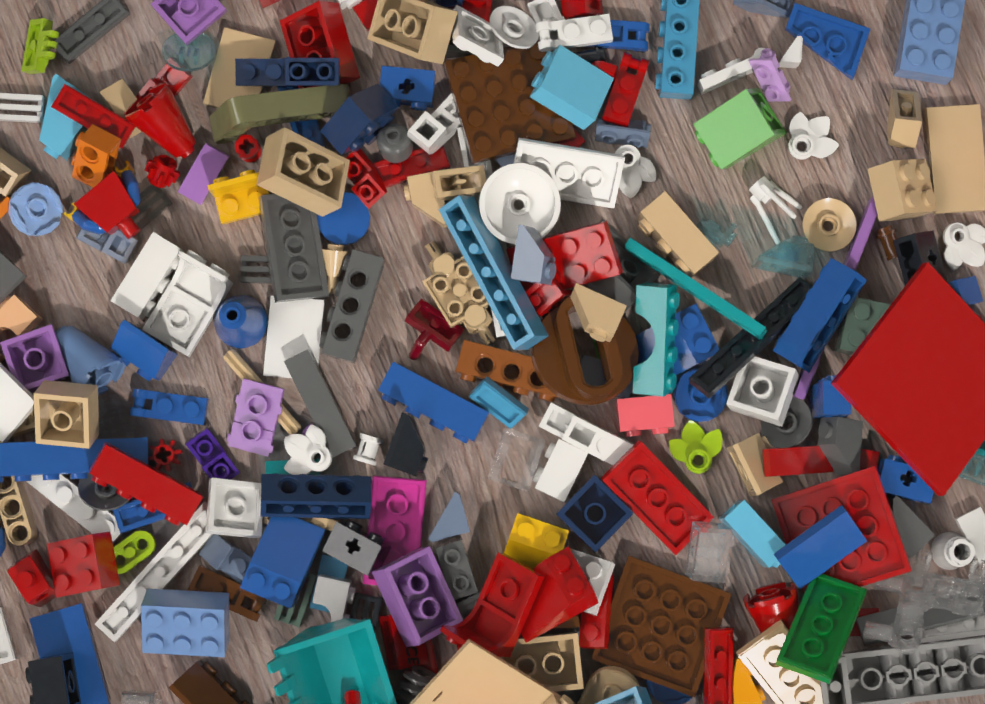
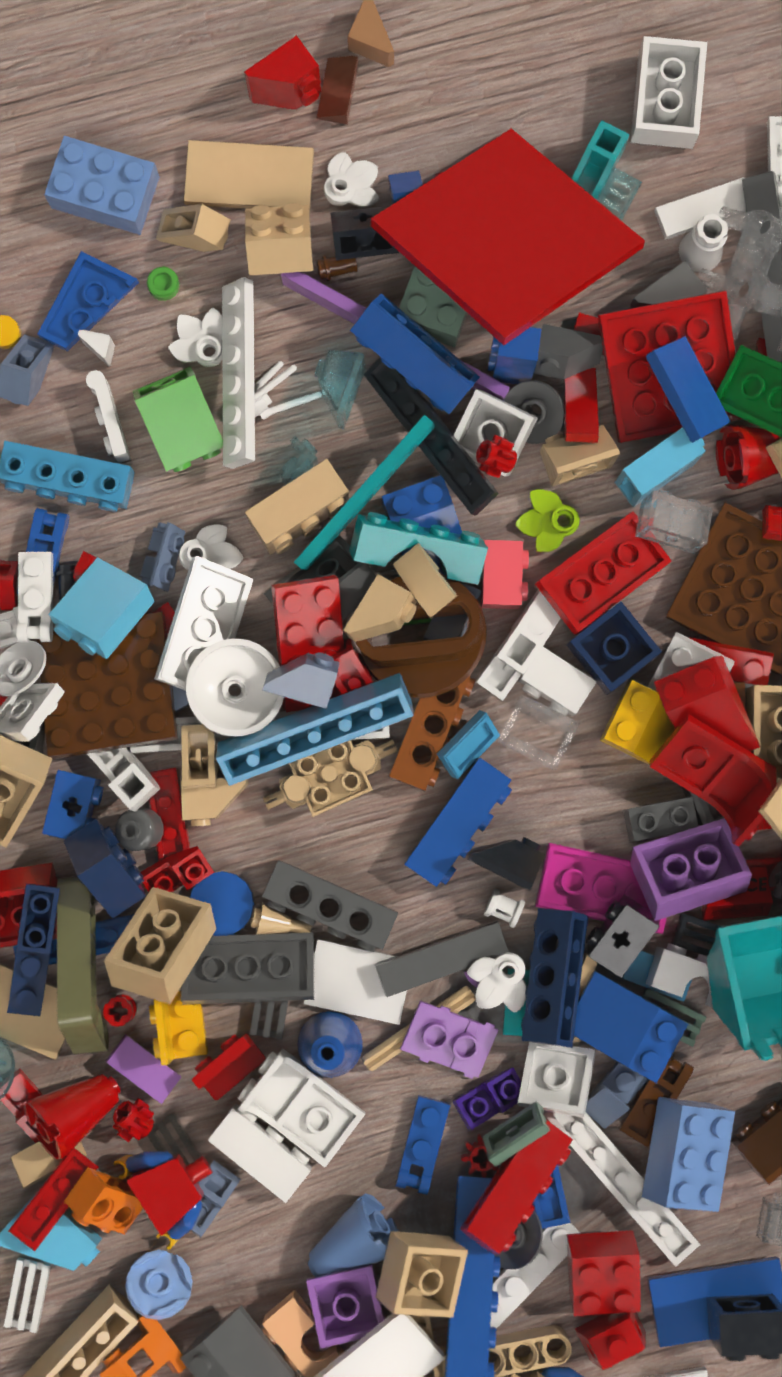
camera: 90 degrees left, 0 degrees up
blue slope [110,320,178,382] -> none
lime plate [113,531,156,574] -> none
dark red plate [405,298,465,360] -> none
sand blue slope [428,492,471,542] -> none
red plate [602,52,650,127] -> none
blue tile [673,369,728,422] -> none
lavender hinge [749,48,792,102] -> none
tan dish [802,198,856,252] -> none
blue brick [878,455,934,504] -> none
none -> bright green tile [147,267,180,301]
none -> red bracket [191,1033,266,1101]
none -> white plate [222,277,255,469]
none -> tan slope [393,543,458,618]
none -> red gear [476,435,517,478]
none -> sand green tile [483,1101,550,1166]

